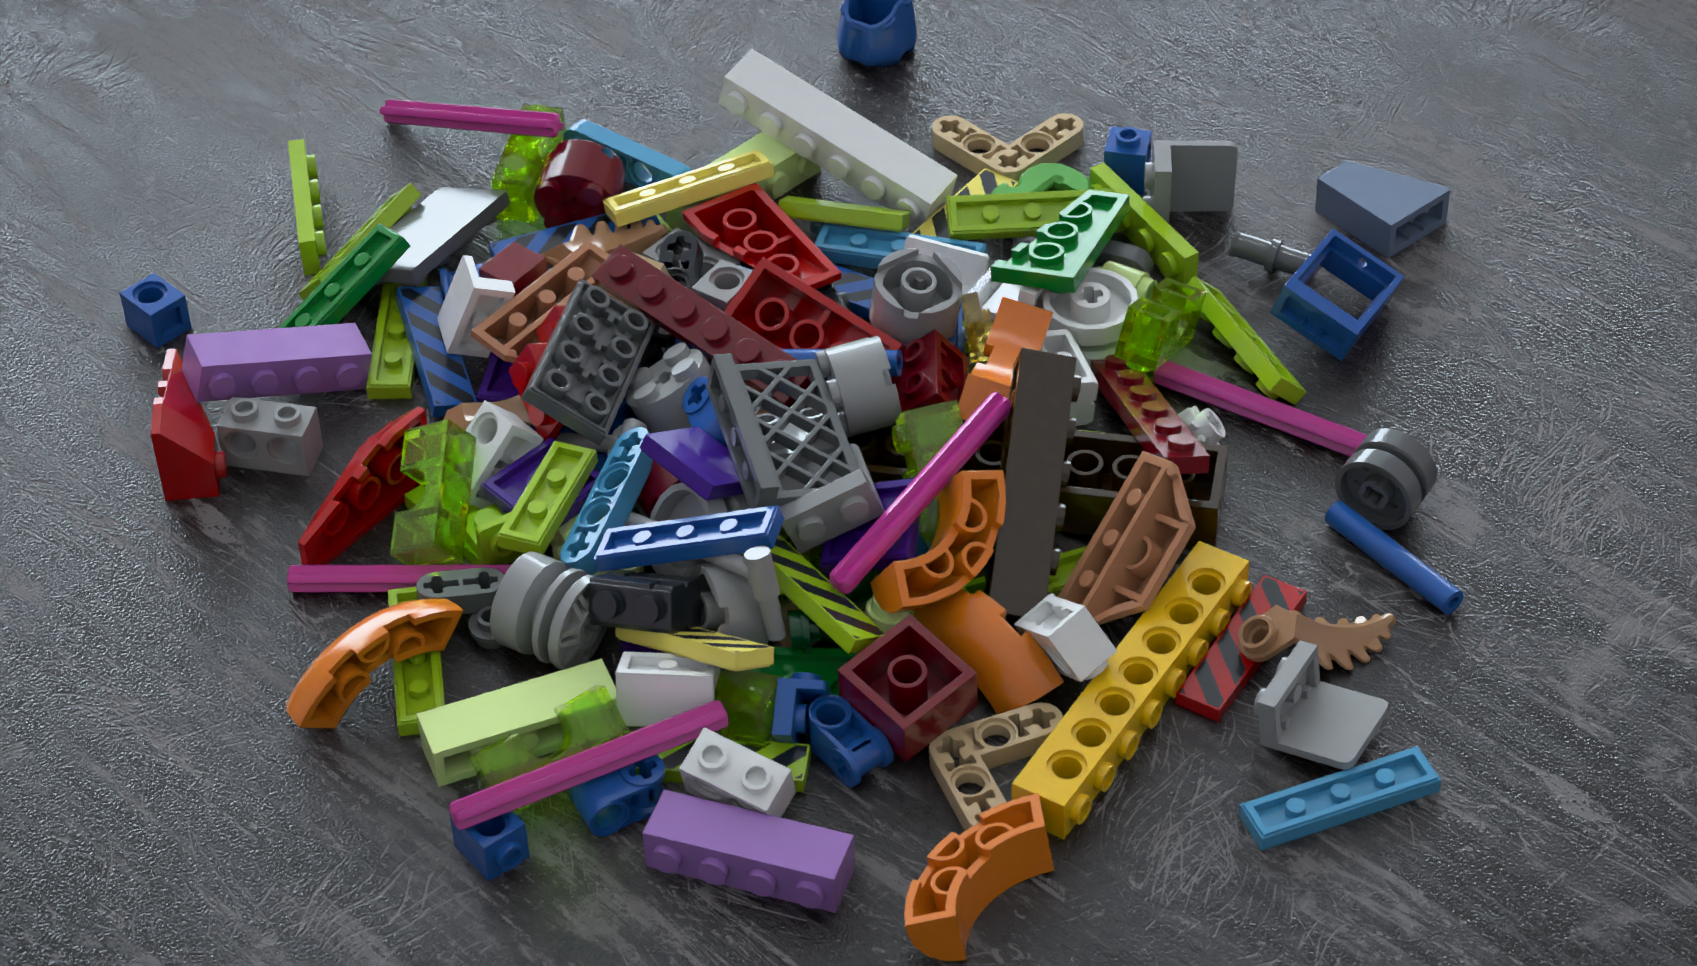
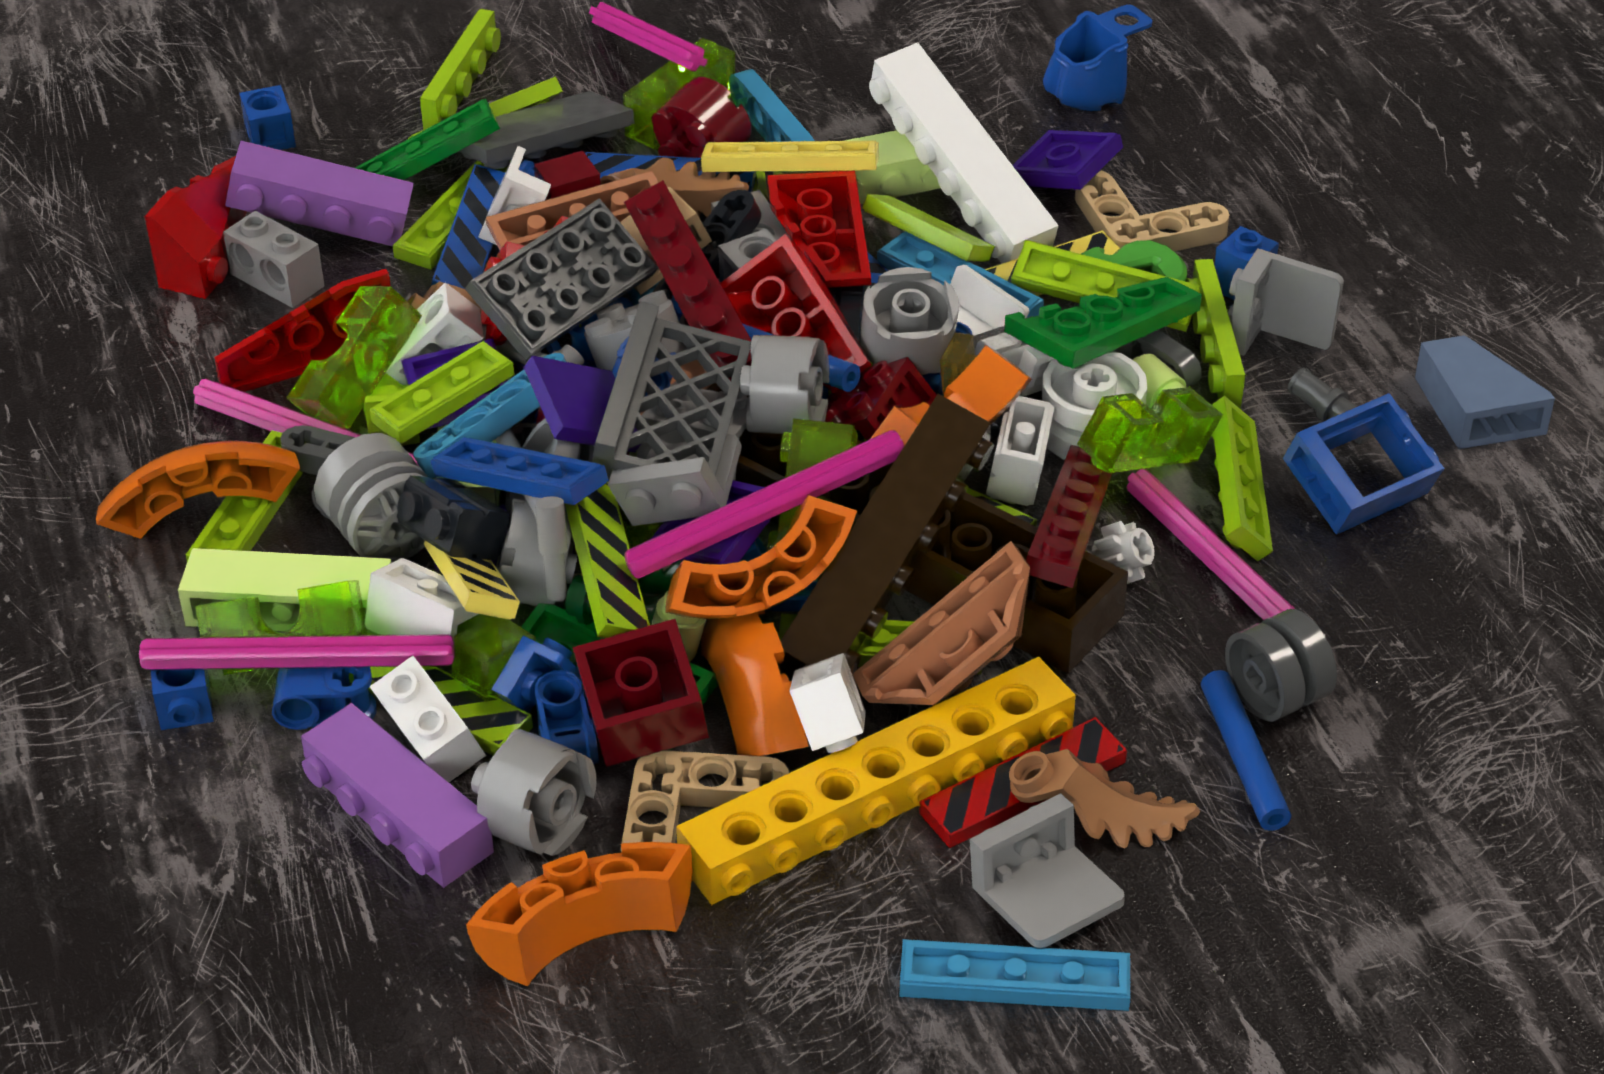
camera: 25 degrees right, 0 degrees up
none -> light grey brick [471,729,596,856]
none -> dark purple tile [1013,130,1123,190]

